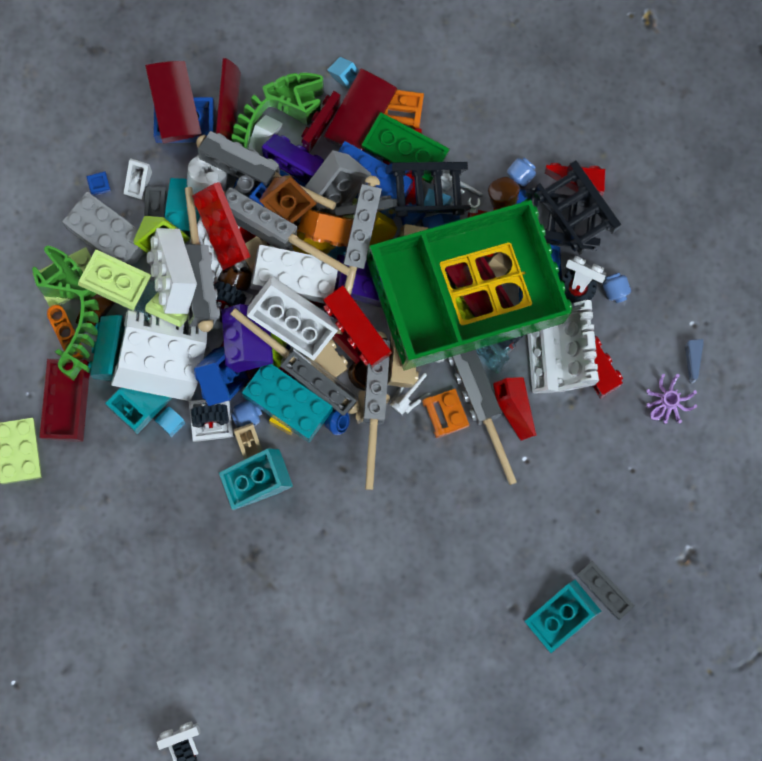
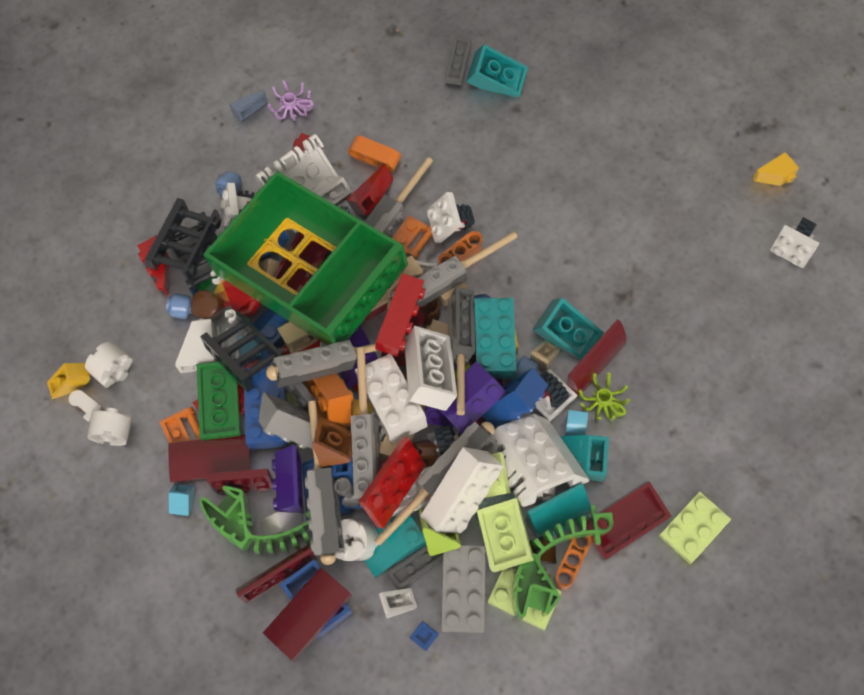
camera: 120 degrees left, 10 degrees down
none -> yellow slope [47,363,90,399]
none -> white leg [69,390,105,423]
none -> white brick [85,341,133,388]
none -> white brick [87,408,132,446]
none -> white slope [175,318,218,373]
none -> orange beam [348,135,402,172]
none -> white plate [427,192,475,243]
none -> orange beam [438,231,483,265]
none -> dark red slope [567,319,626,398]
none -> lime animal [579,372,630,421]

